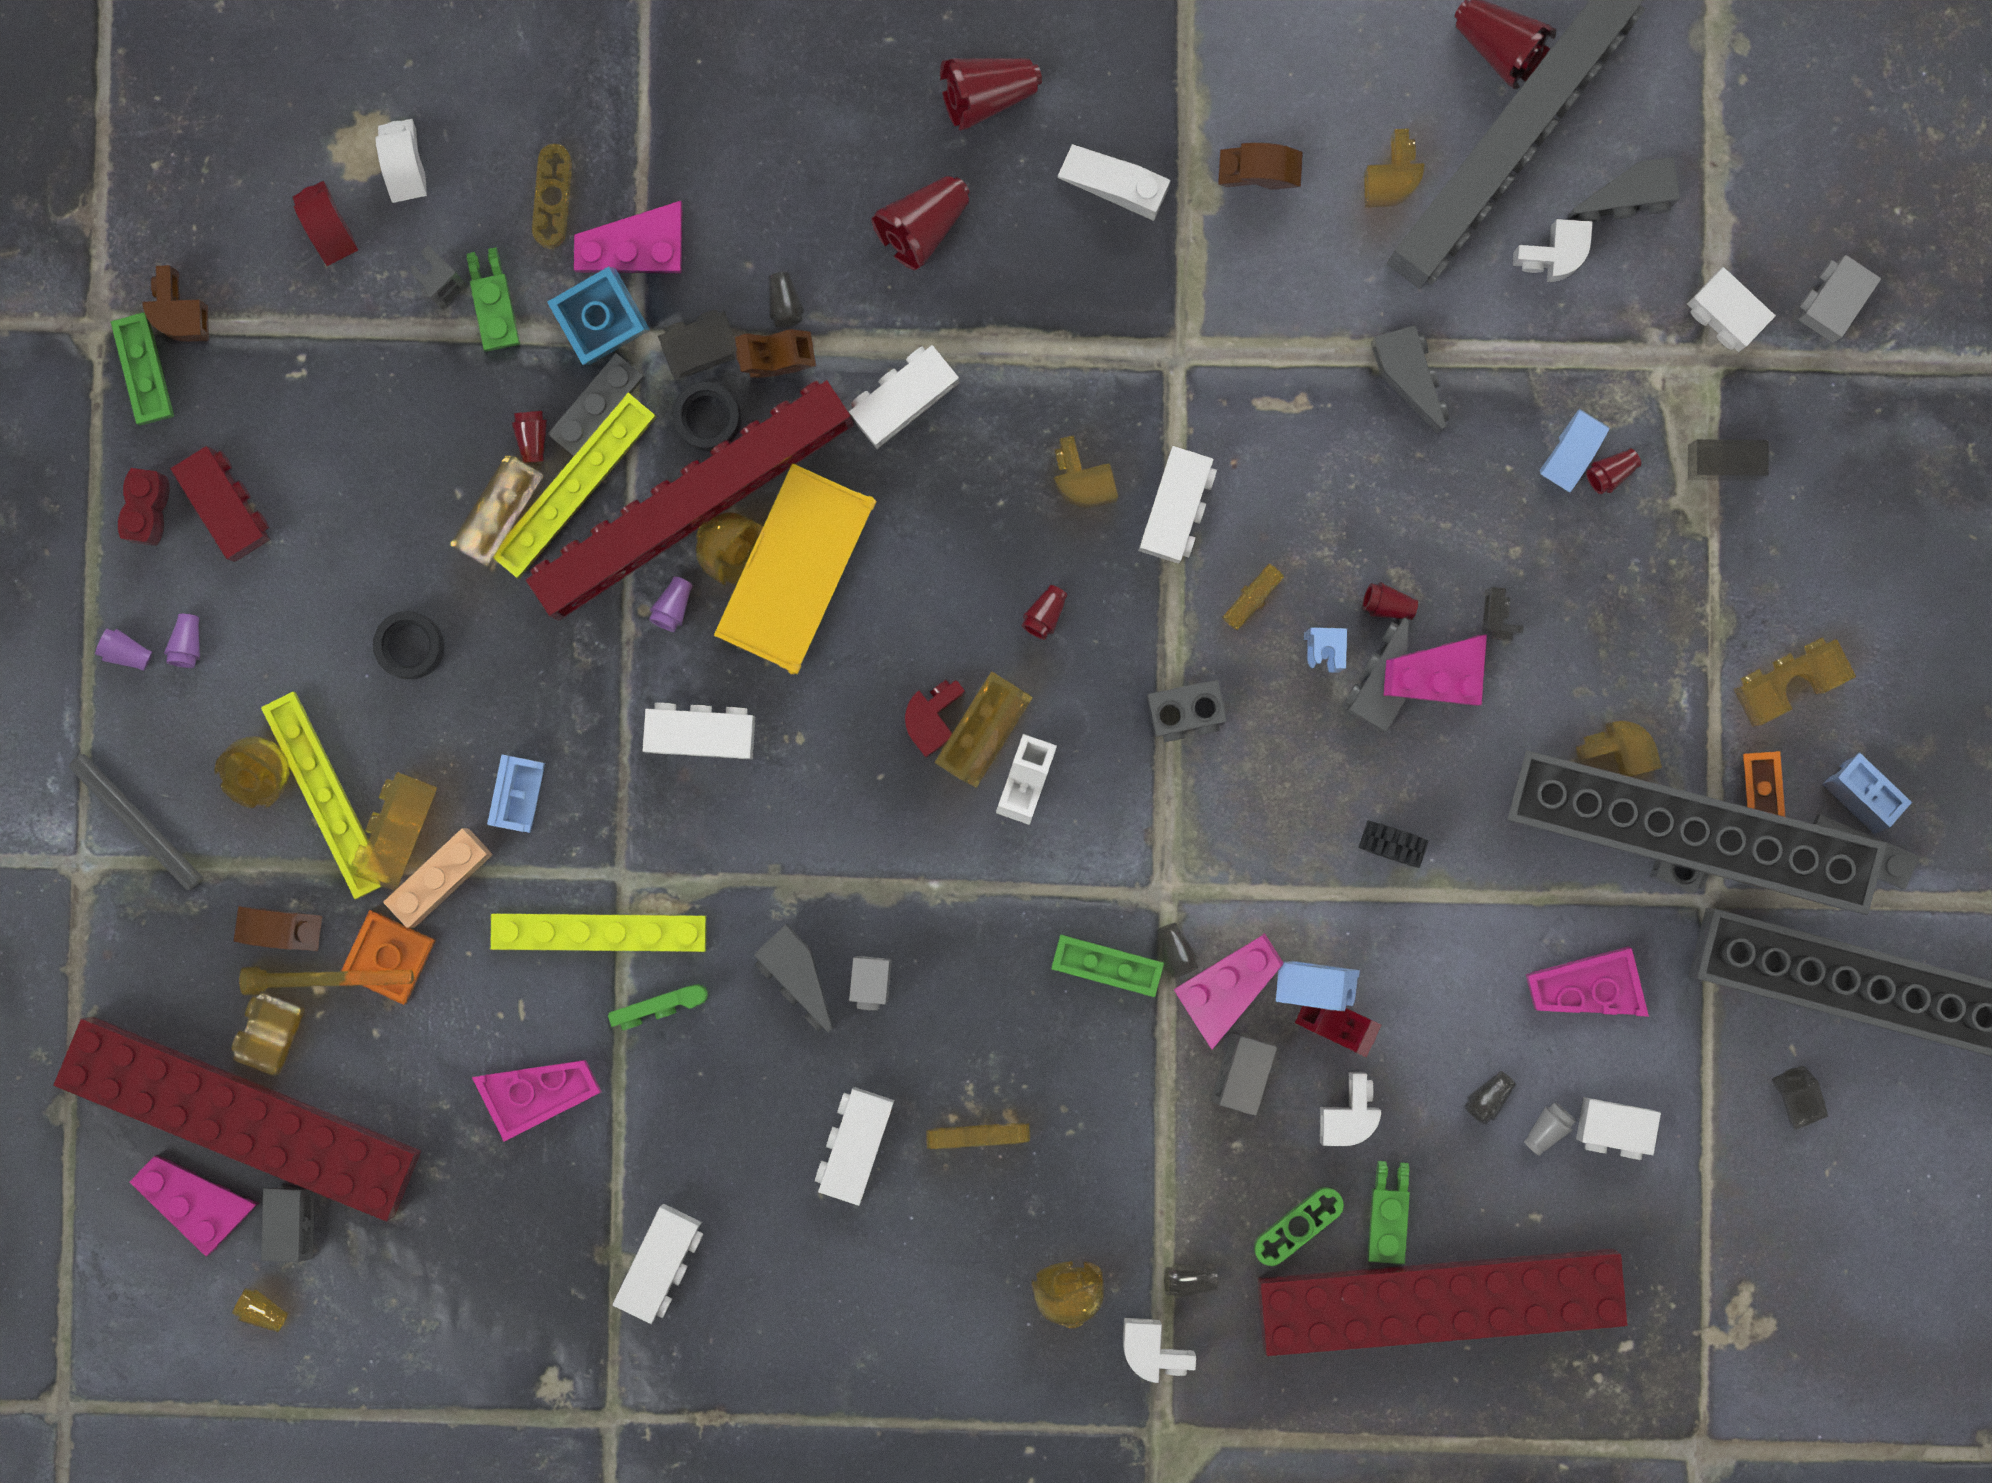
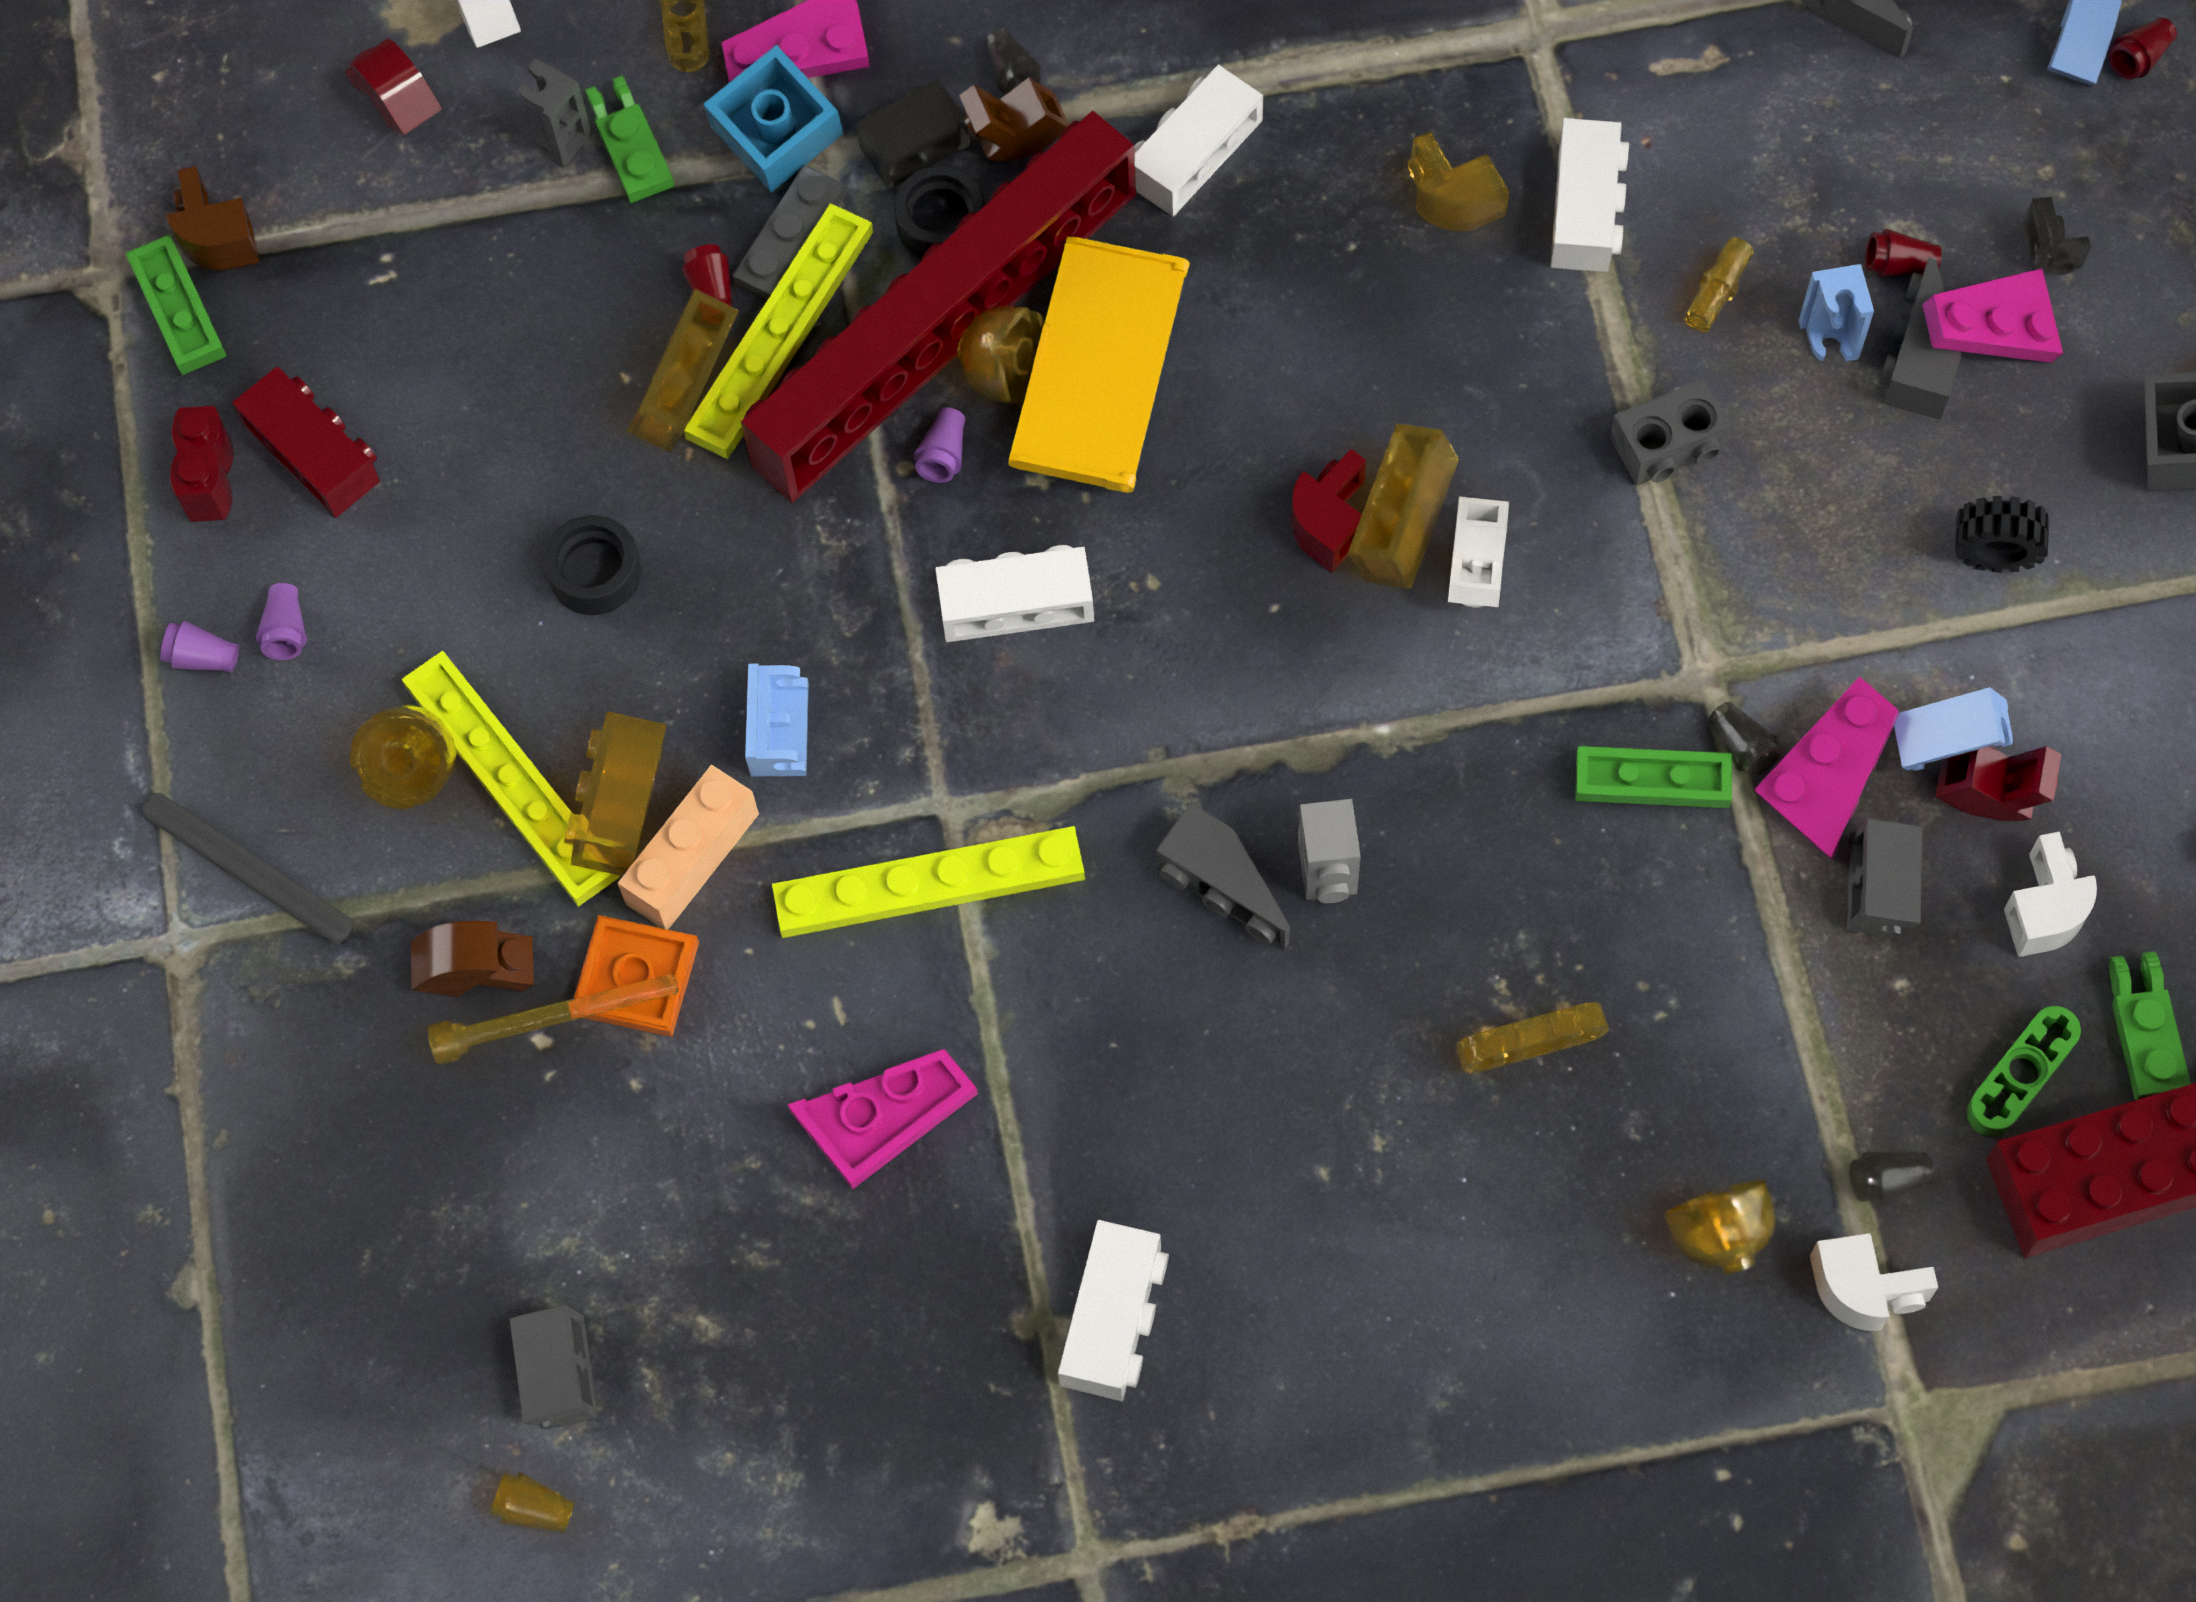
camera: 10 degrees left, 20 degrees down
dark red brick [53,1017,421,1222] -> none
dark pink wing [130,1155,259,1257] -> none
clear yellow brick [231,993,305,1075] -> none
bright green hinge [608,984,709,1031] -> none
white brick [815,1087,894,1206] -> none
dark red cone [1021,585,1068,640] -> none

